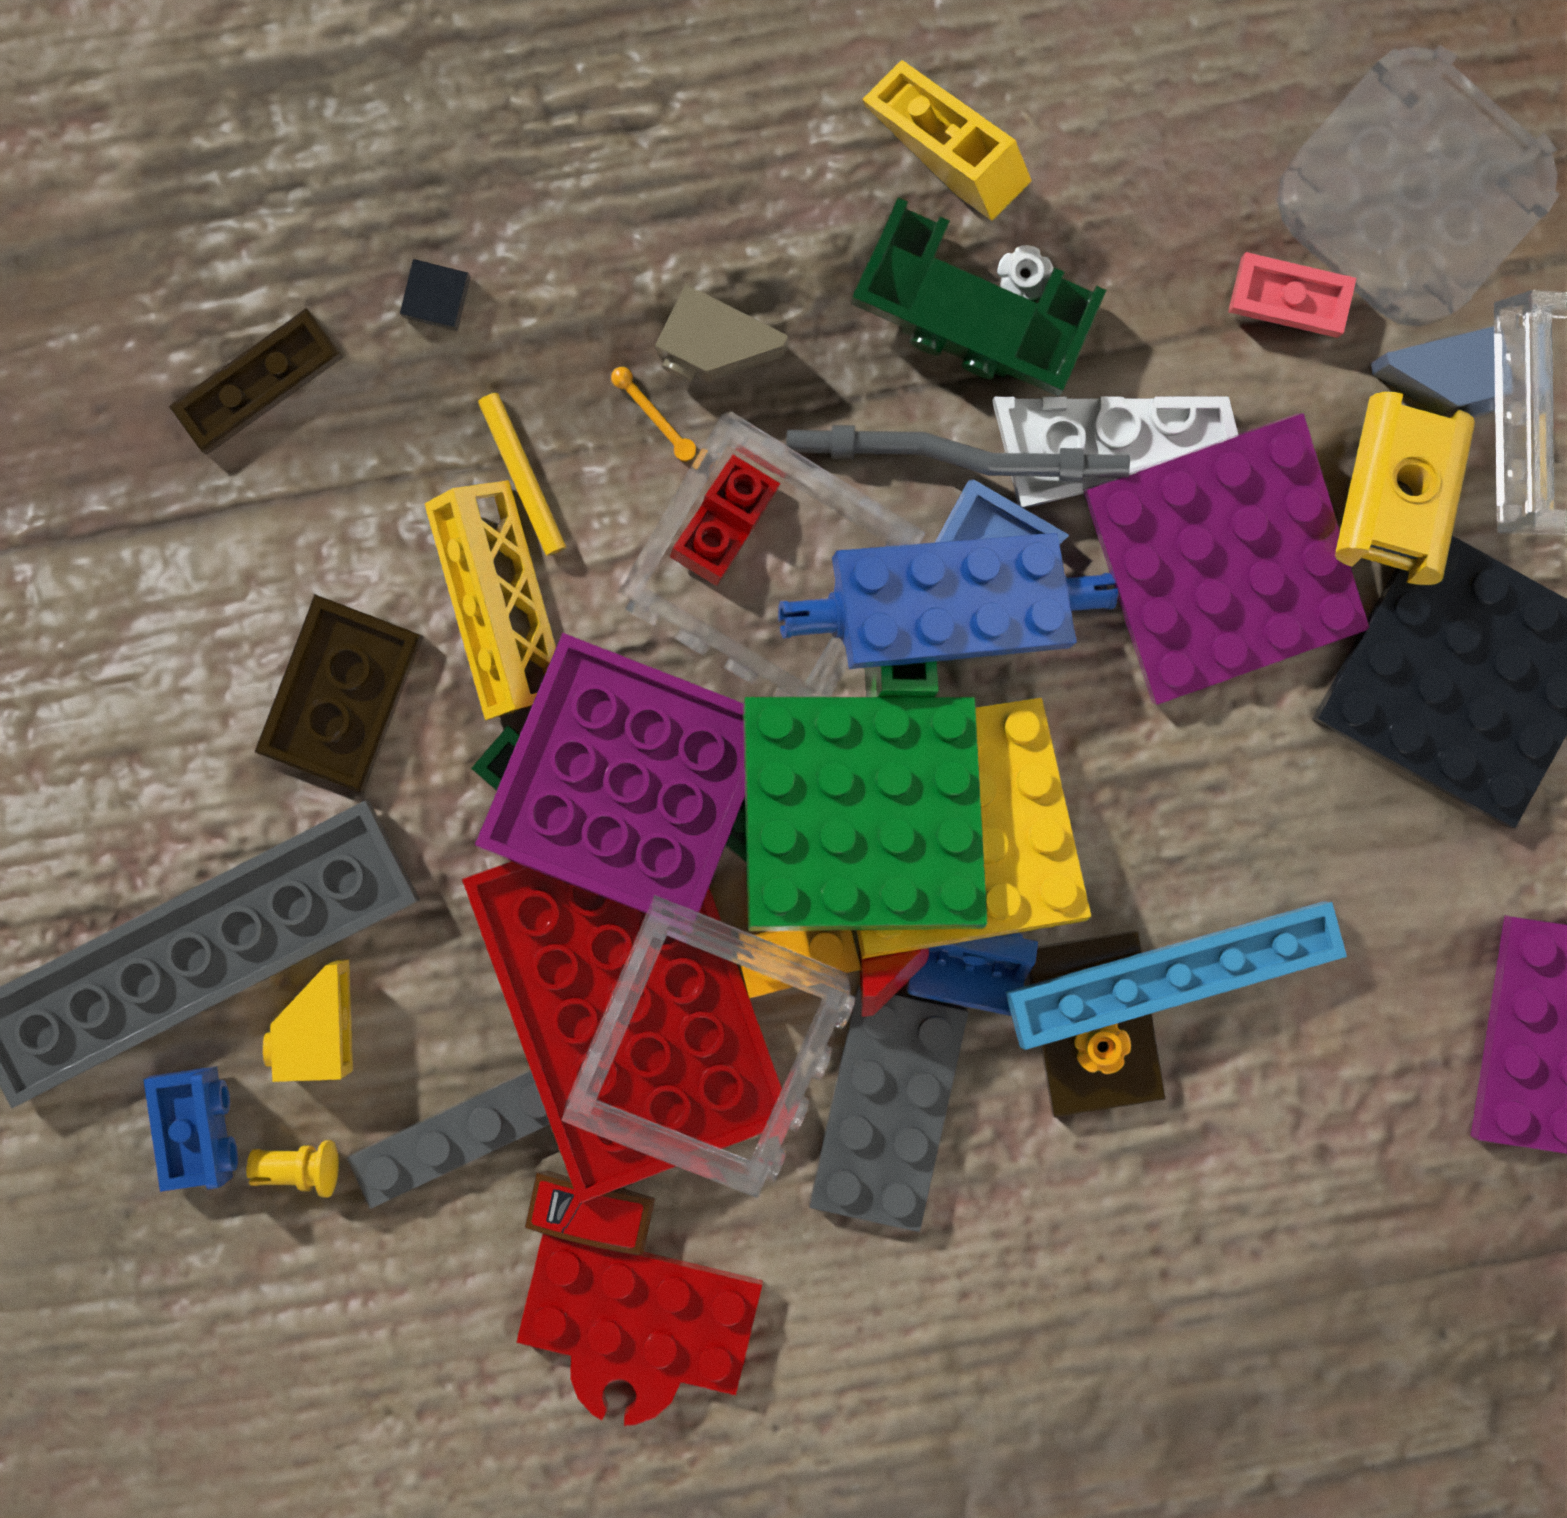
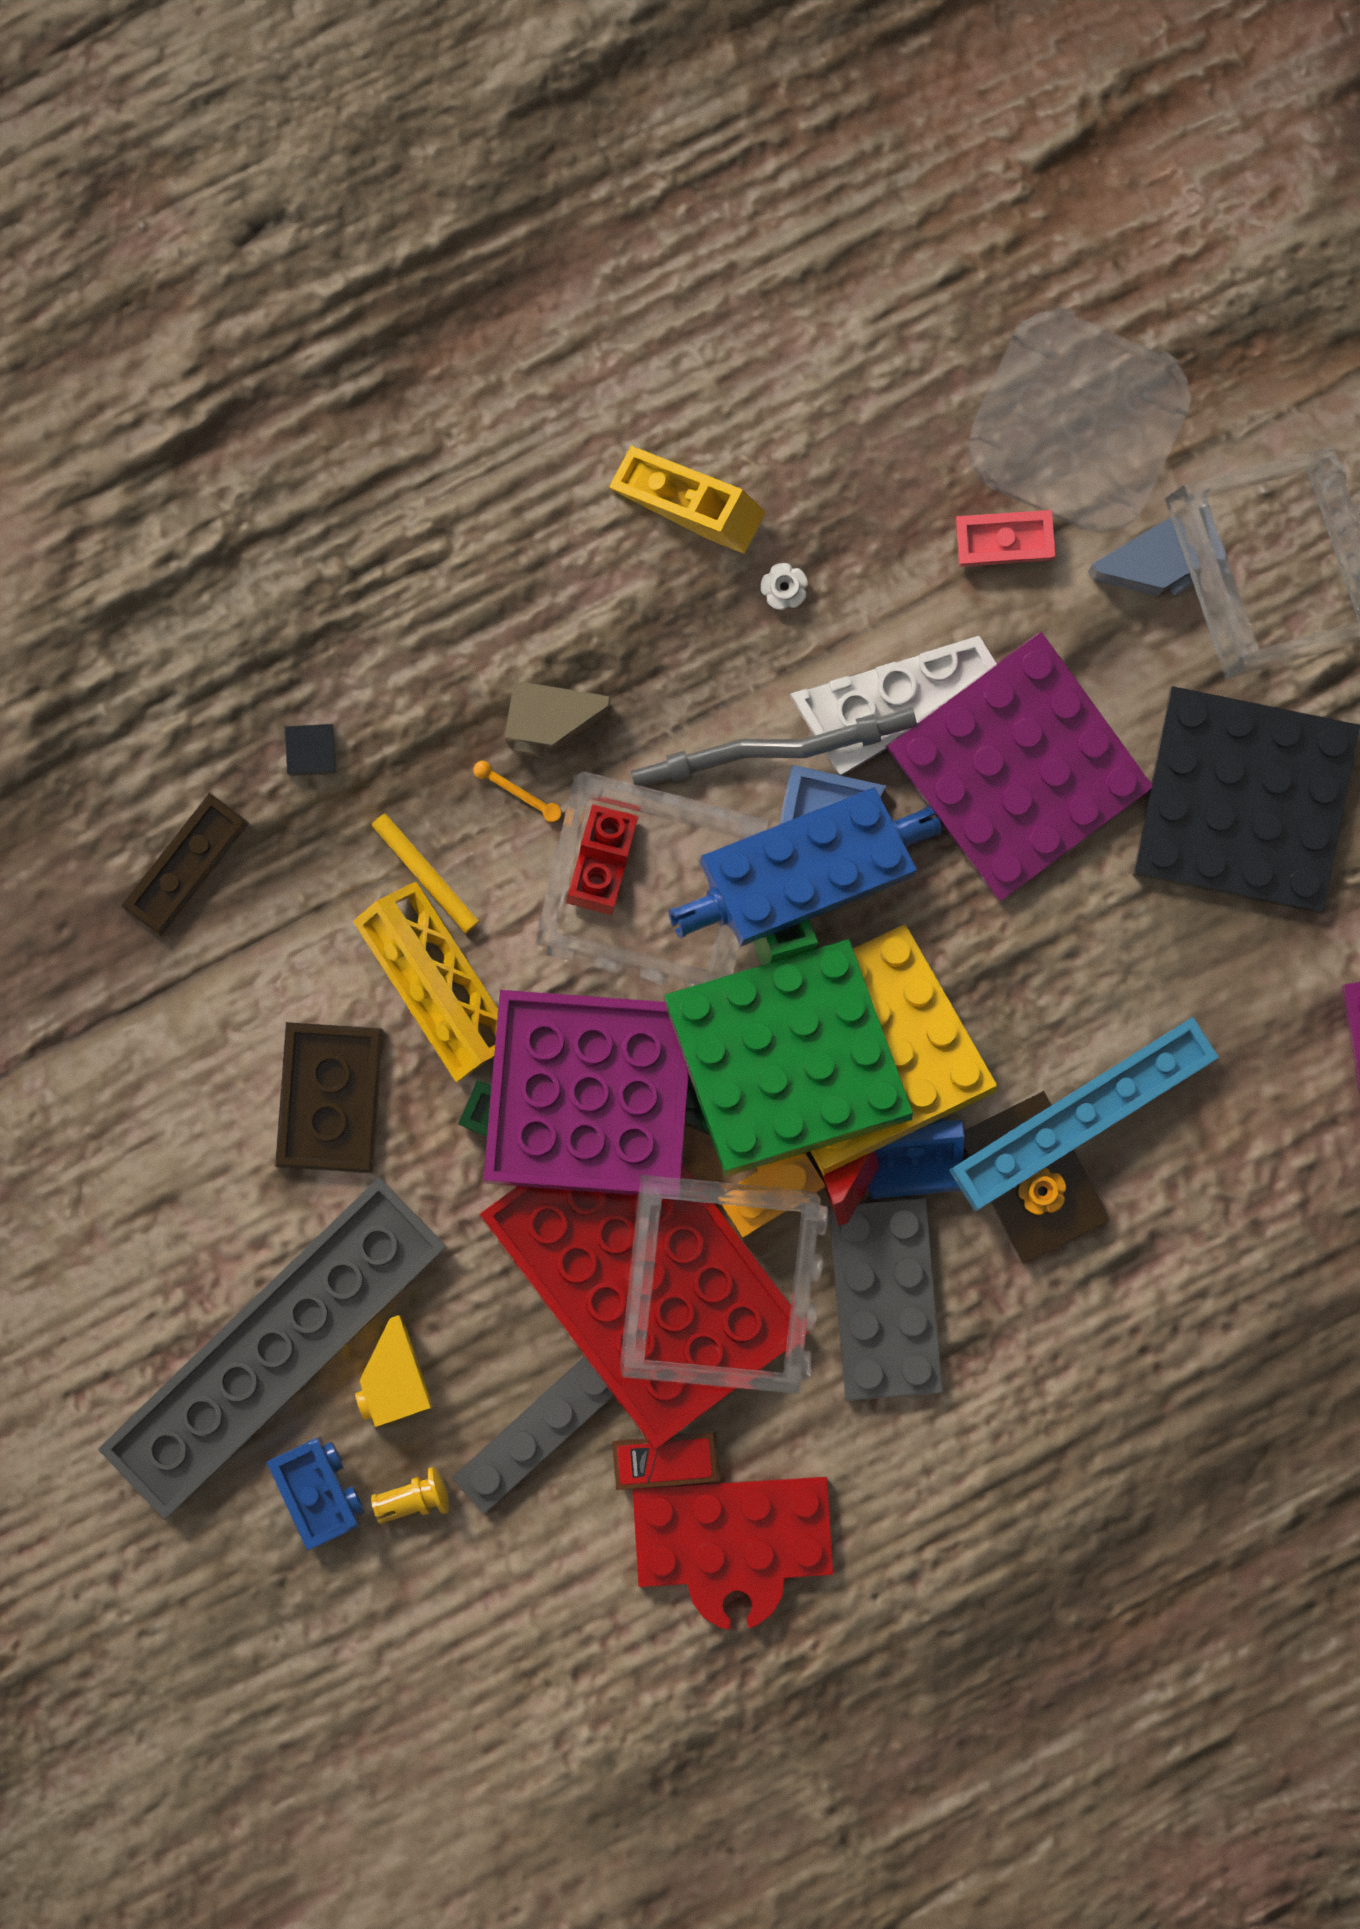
camera: 15 degrees left, 5 degrees down
dark green bracket [851,197,1107,397] -> none
yellow piece [1335,392,1475,585] -> none

